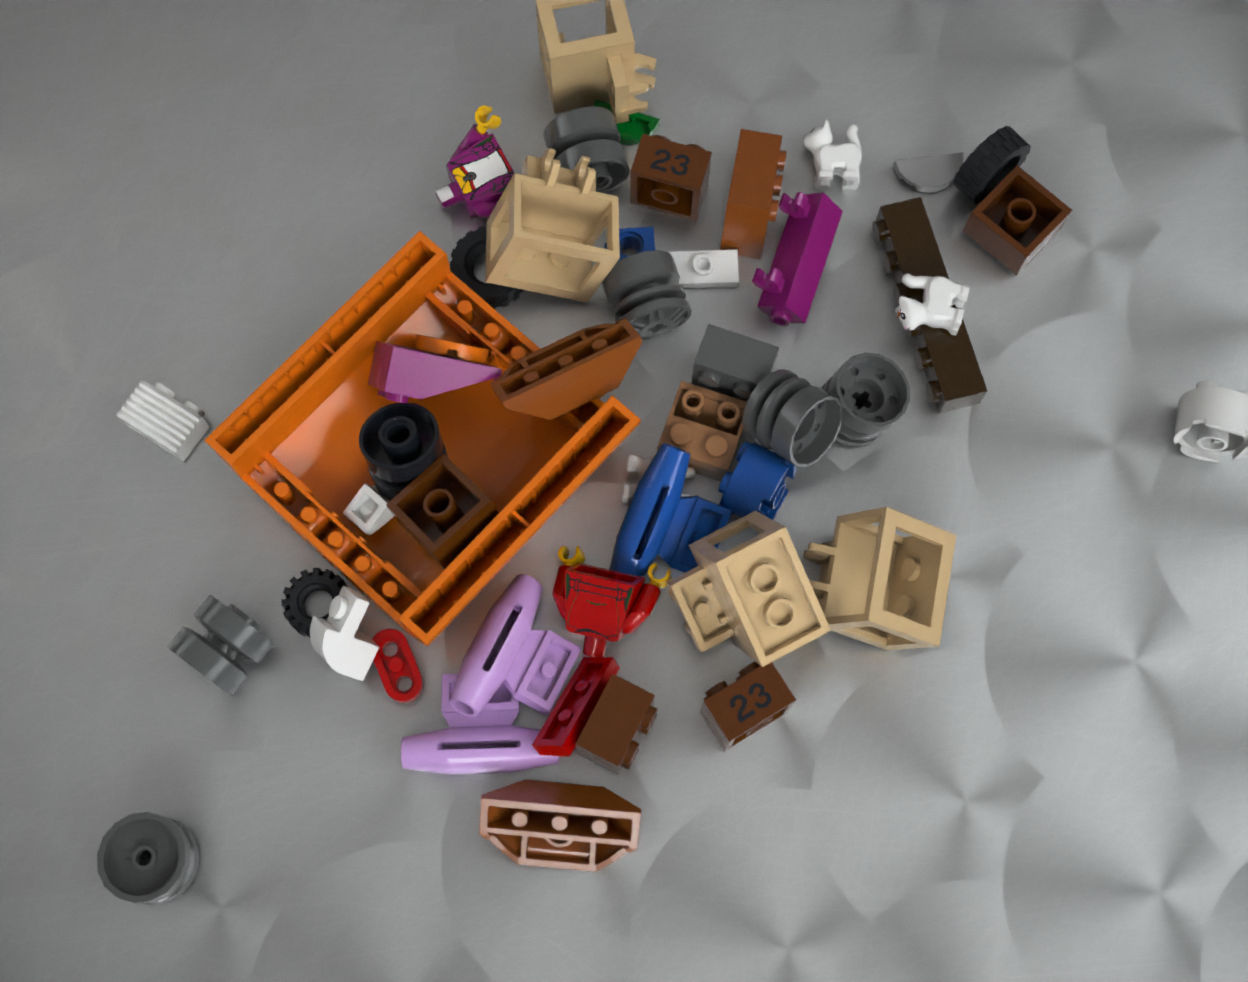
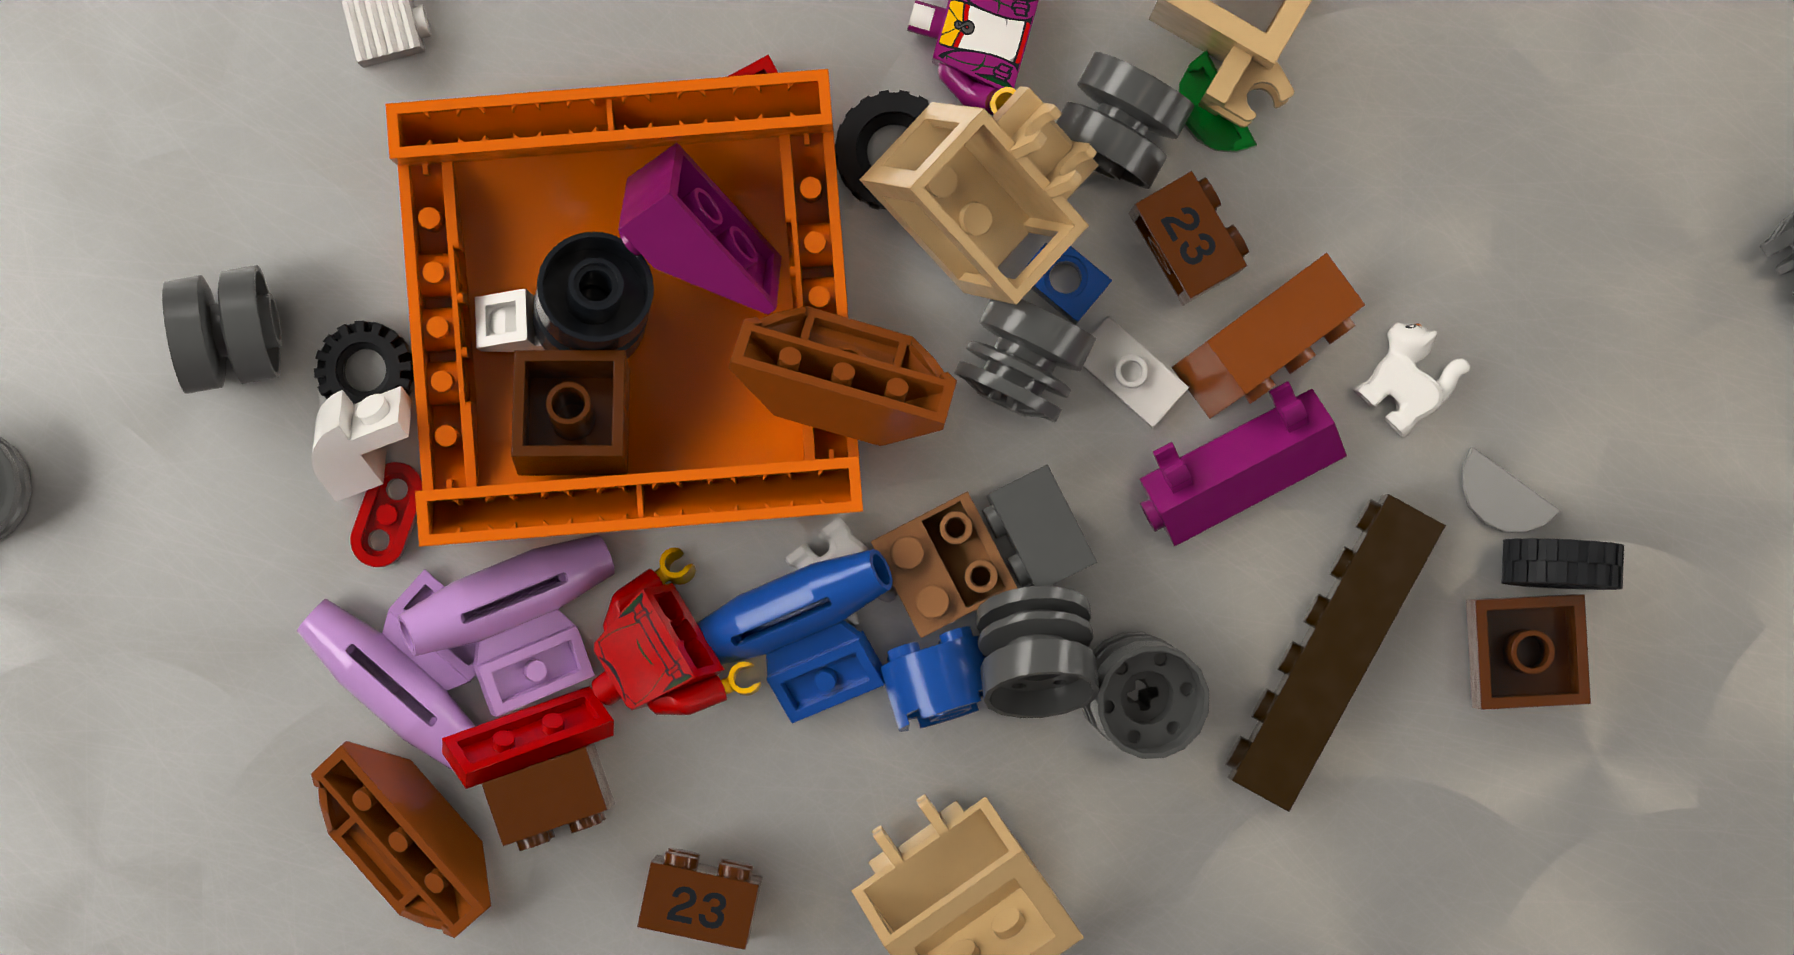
camera: 40 degrees right, 15 degrees up
orange tile [415,334,489,364] -> none
tan piece [666,511,831,667] -> none
white animal [895,273,970,336] -> none

